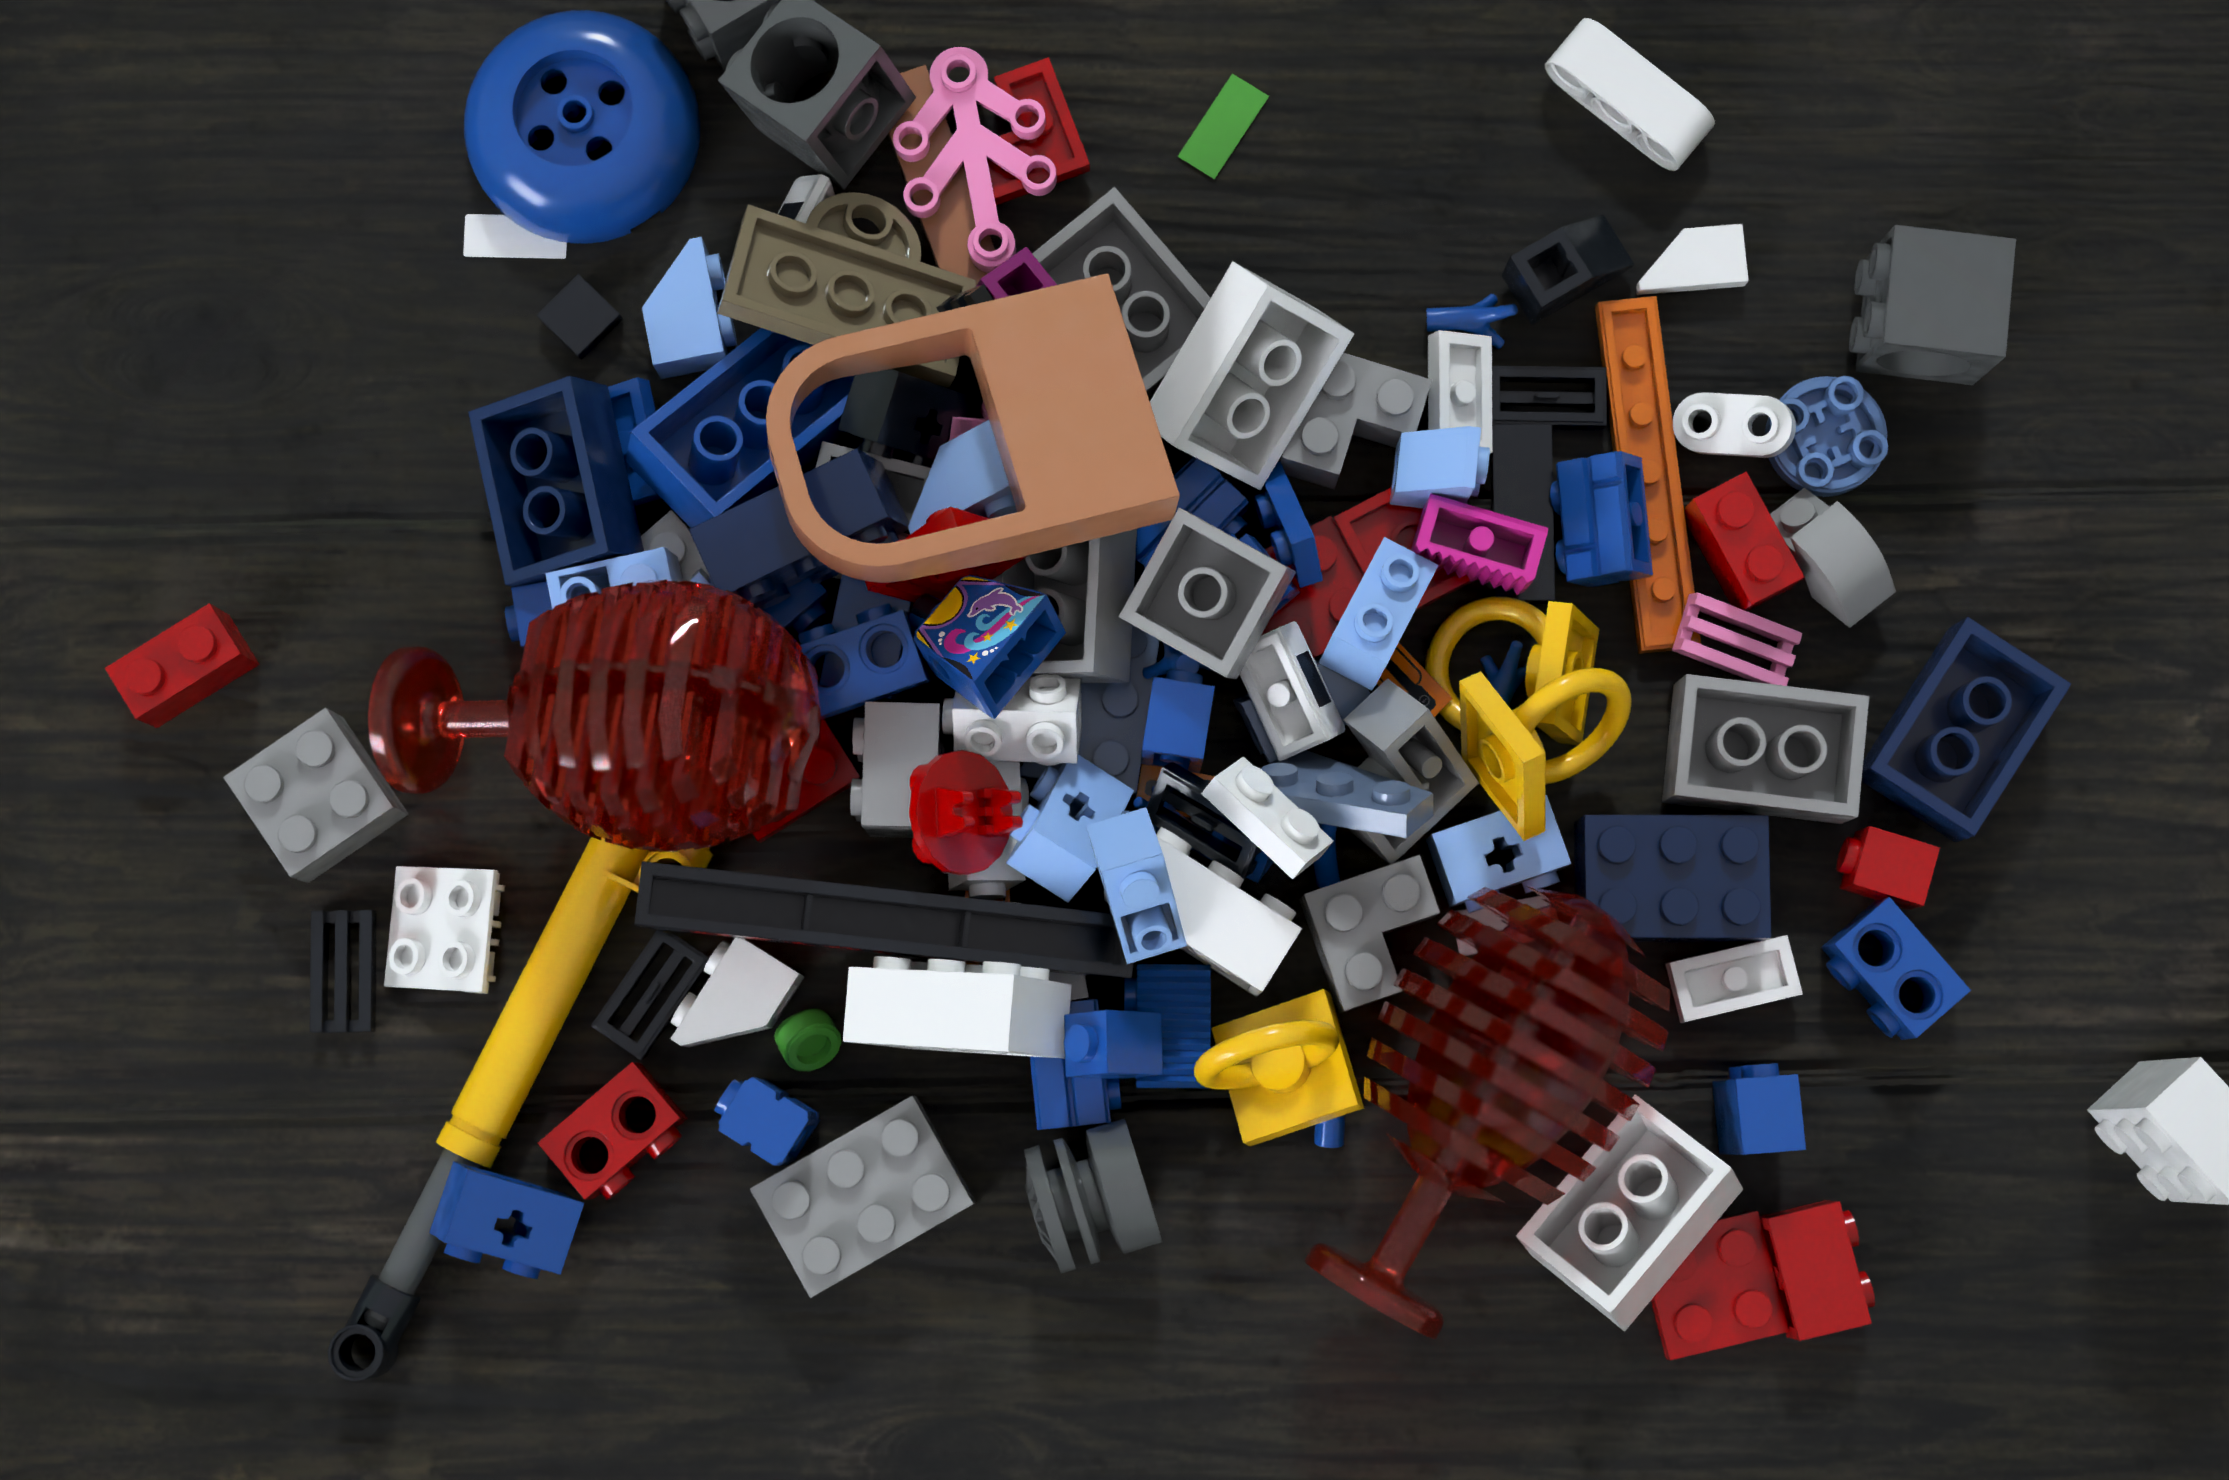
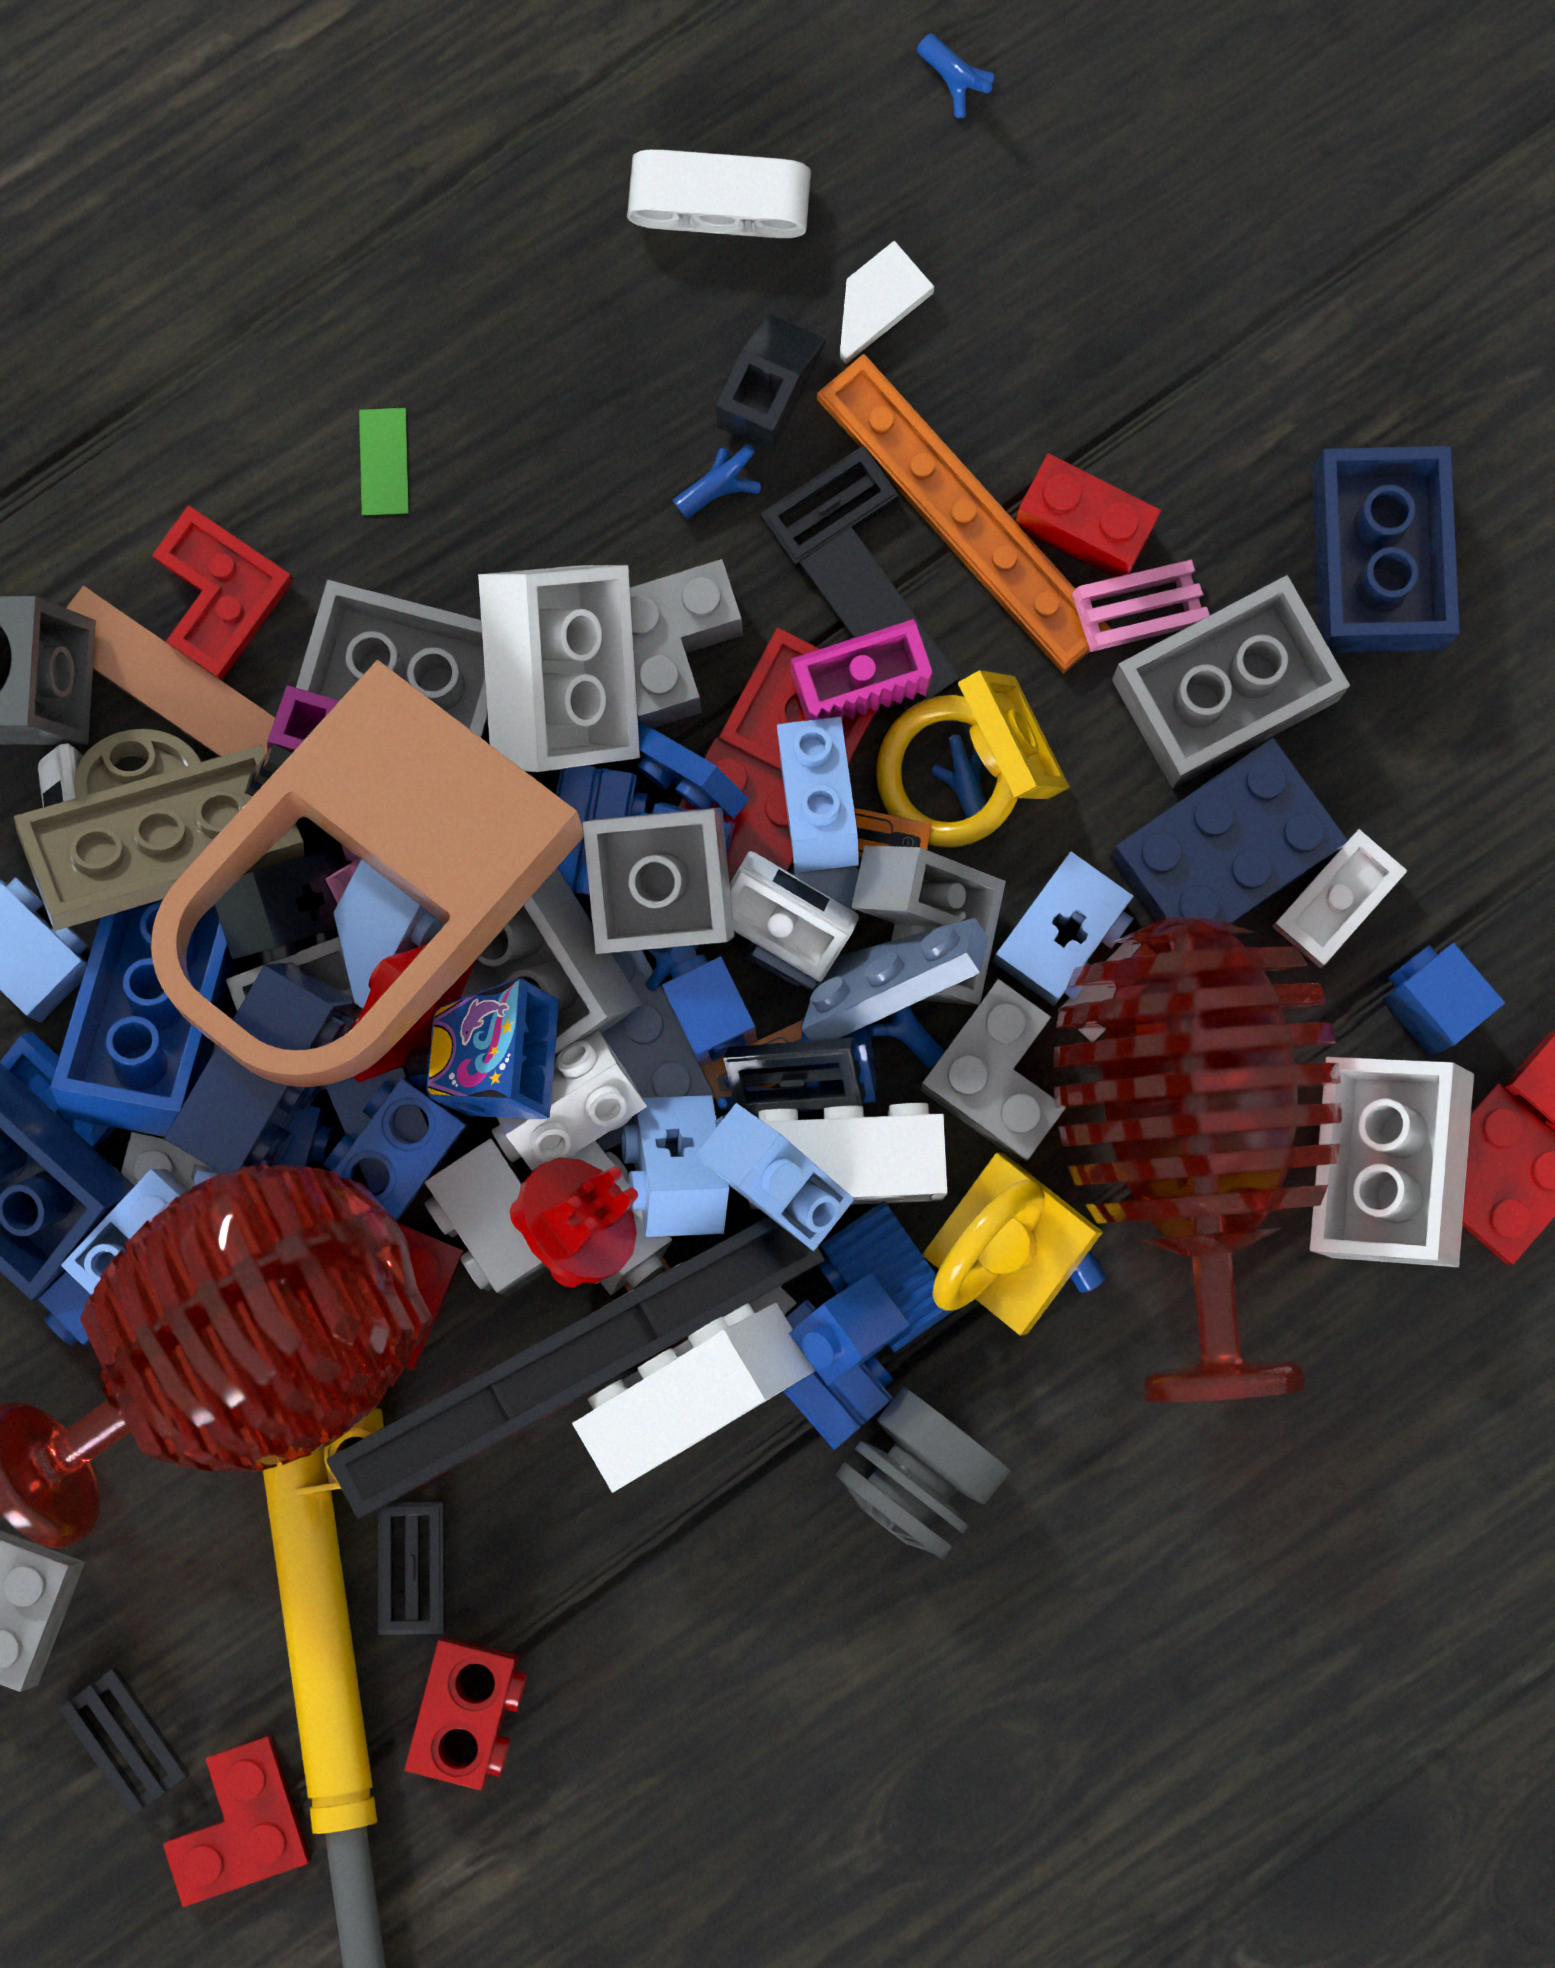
camera: 30 degrees left, 0 degrees up
white hinge [384,866,505,994] -> none
blue brick [429,1161,584,1279] -> none
white slope [670,938,804,1047] -> none
blue brick [714,1077,820,1166] -> none
light grey brick [750,1095,976,1298] -> none
bright green tile [774,1009,841,1071] -> none
bright pink plant [893,47,1057,273] -> none
white plate [1201,756,1334,879] -> none
light blue slope [1390,426,1490,508] -> none
white plate [1428,330,1493,454] -> none
yellow tile [1459,668,1631,841] -> none
blue brick [1550,451,1653,587] -> none
white plate [1673,393,1796,458] -> none
medium blue tile [1765,376,1888,497] -> none
light grey brick [1770,488,1896,628] -> none
blue brick [1821,897,1971,1040] -> none
red brick [1836,826,1940,910] -> none
dark grey brick [1849,225,2016,385] -> none
none -> red plate [163,1735,311,1907]
none -> blue bar [916,33,994,118]

